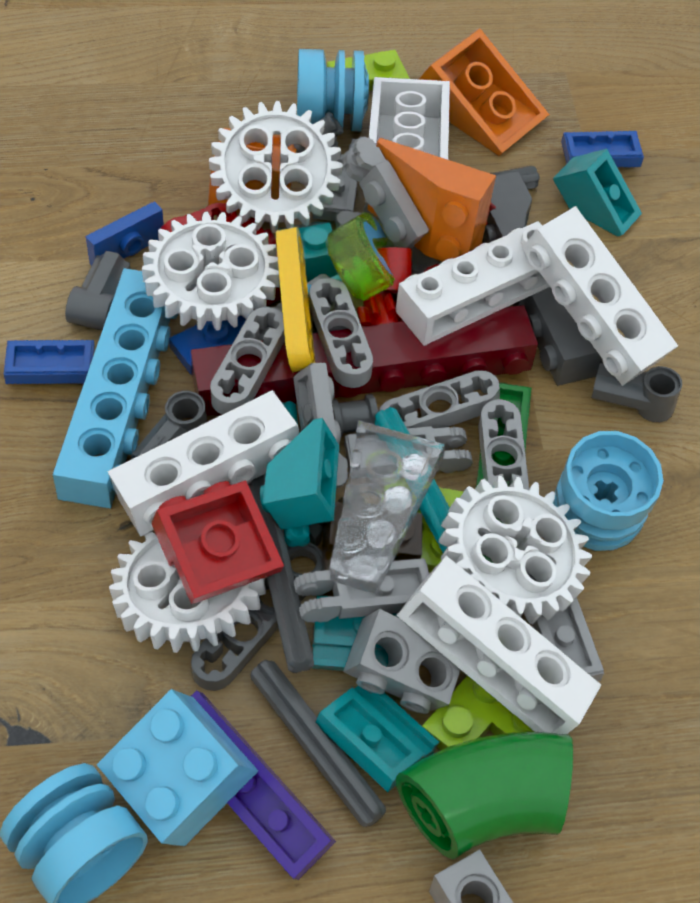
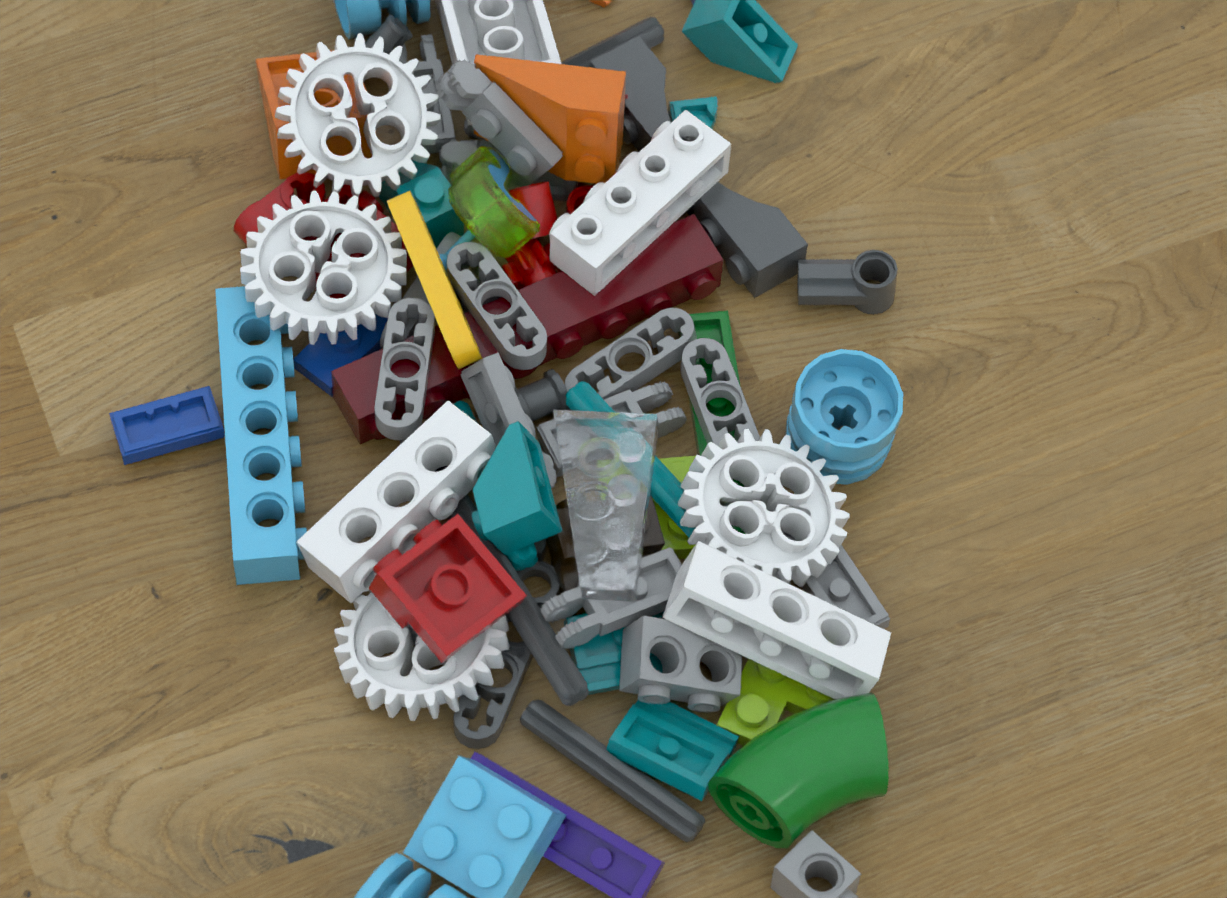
camera: 15 degrees left, 5 degrees up
dark grey piece [65,251,131,331] -> none
blue plate [86,201,164,266] -> none
dark grey piece [131,391,208,459] -> none
white brick [522,206,678,386] -> none

